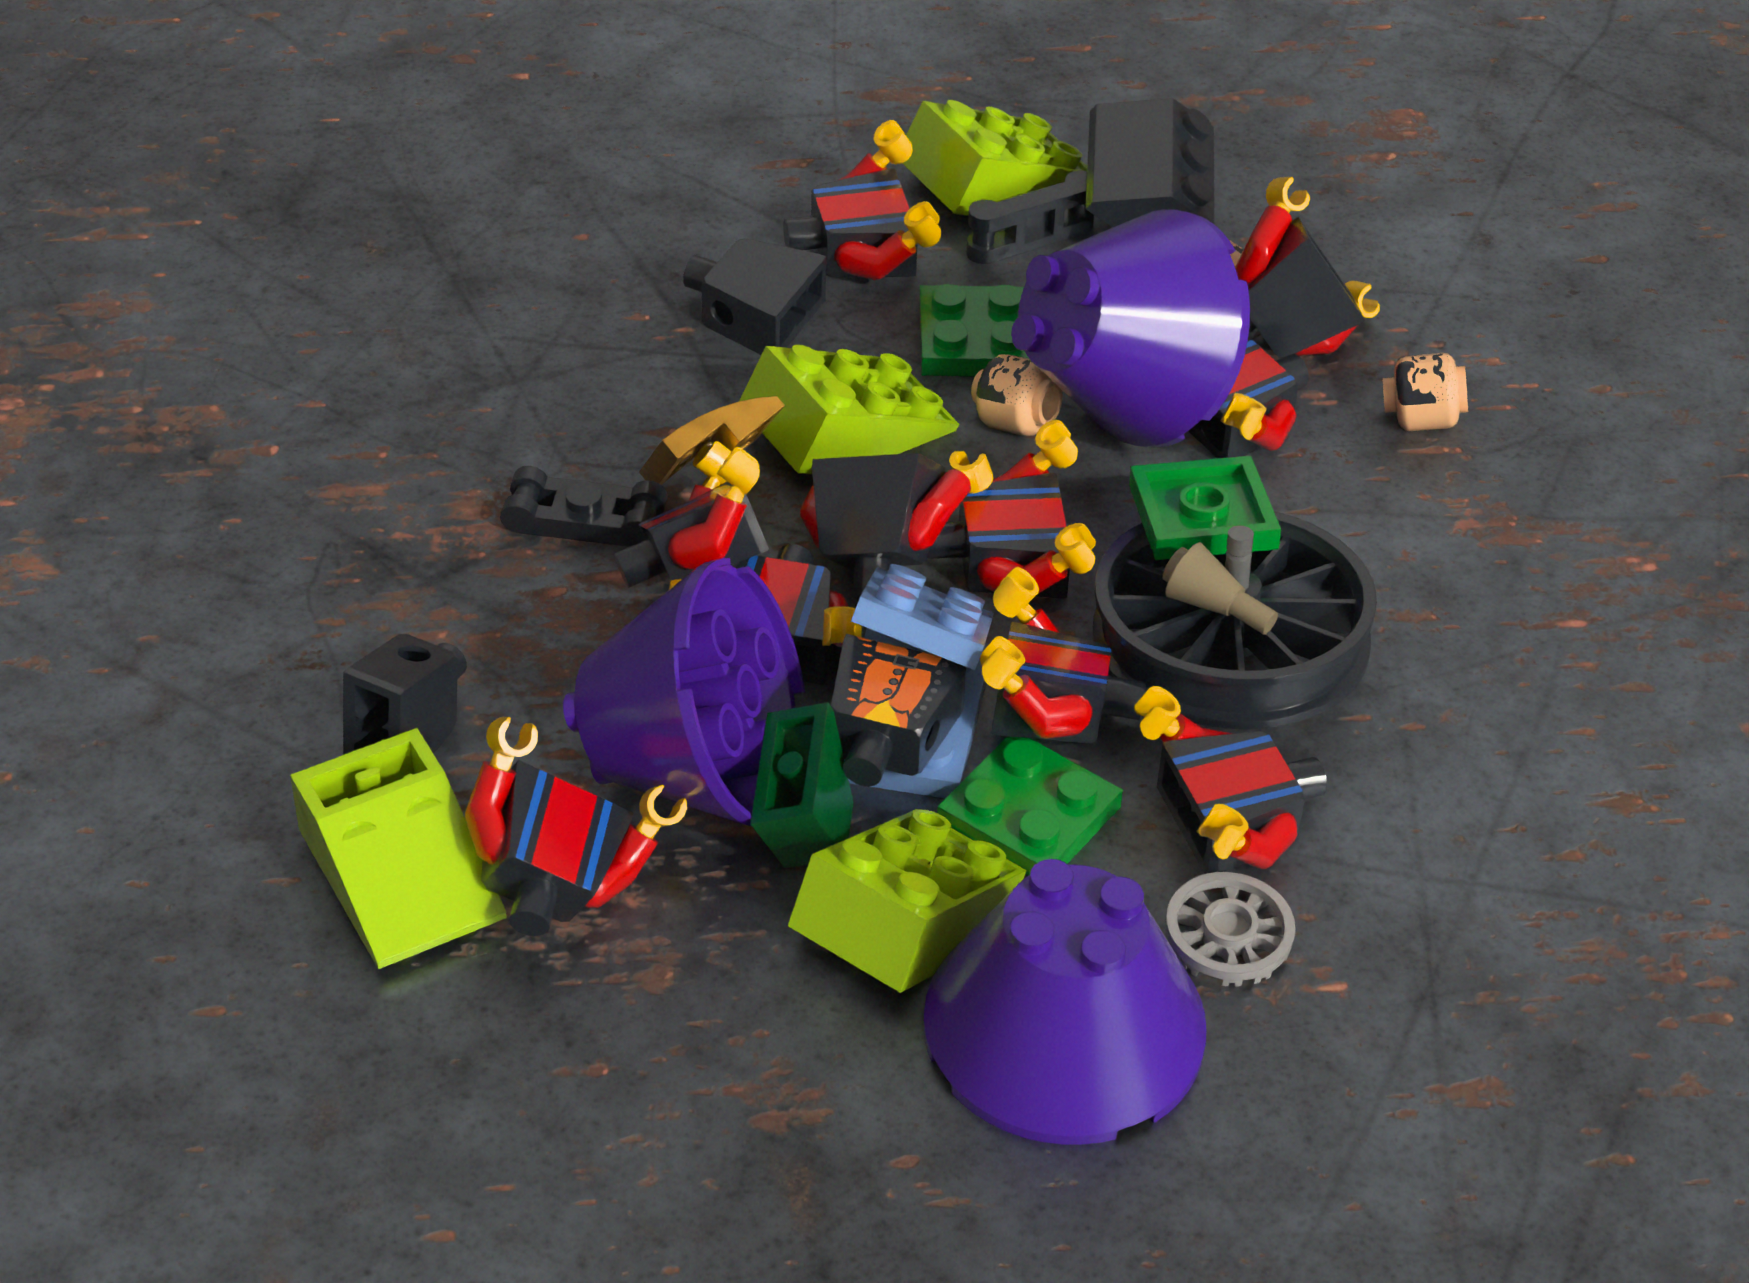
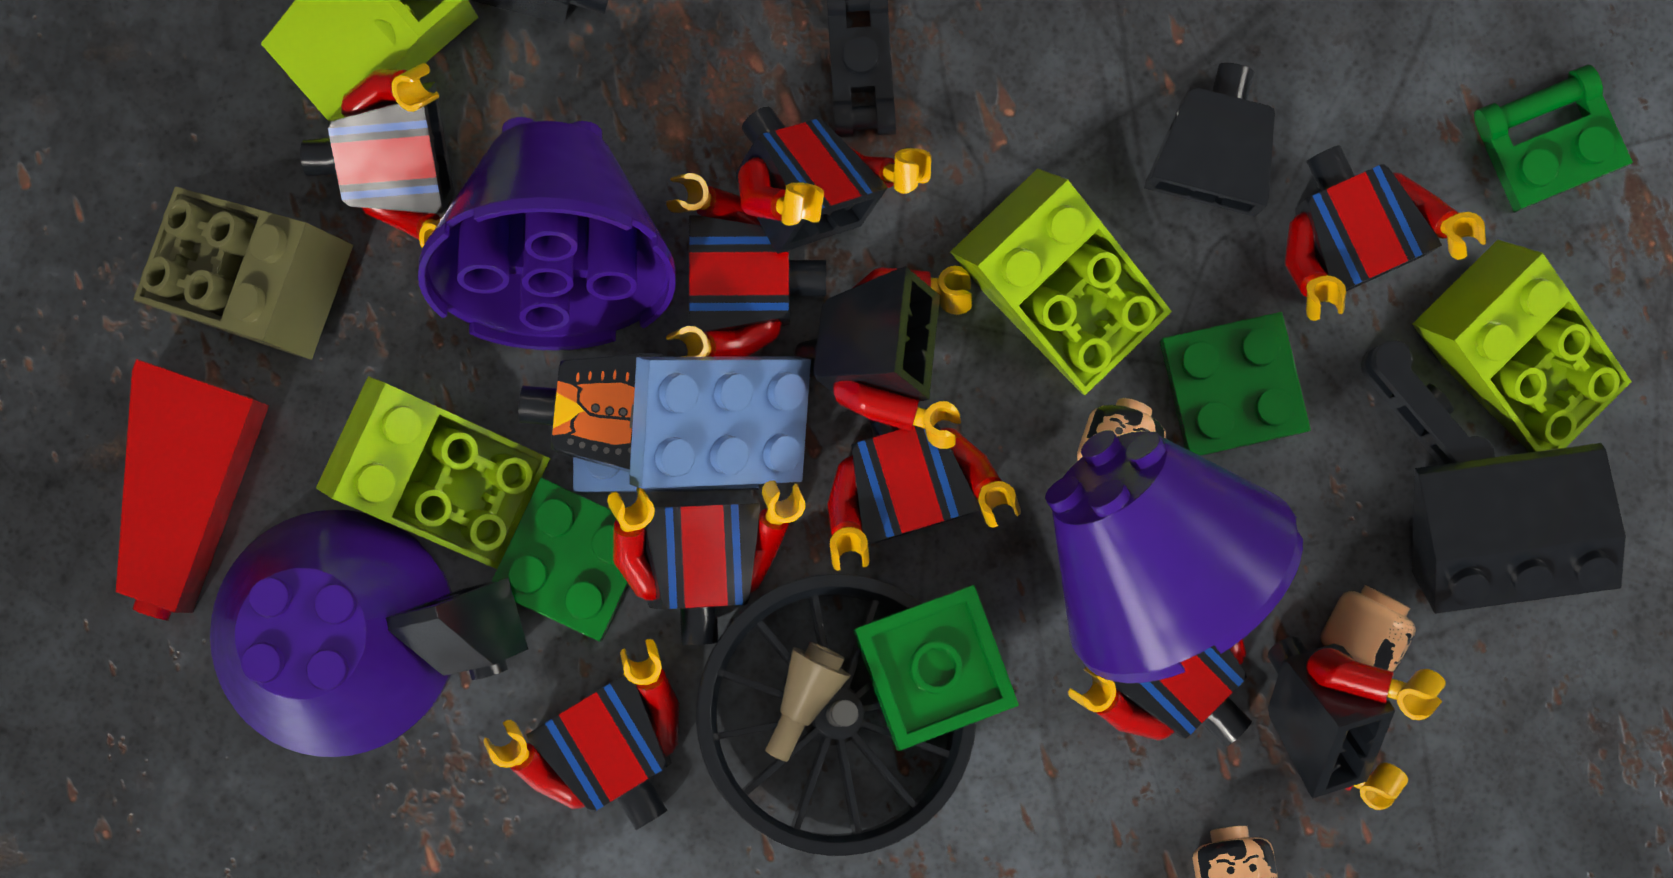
camera: 80 degrees right, 40 degrees up
pearl gold slope [639,396,785,485] -> none
dark green slope [750,702,854,868] -> none
light grey wheel [1165,872,1295,987] -> none
none -> red slope [116,359,269,621]
none -> olive slope [133,187,353,360]
none -> black slope [386,578,528,680]
none -> green plate [1474,64,1633,213]

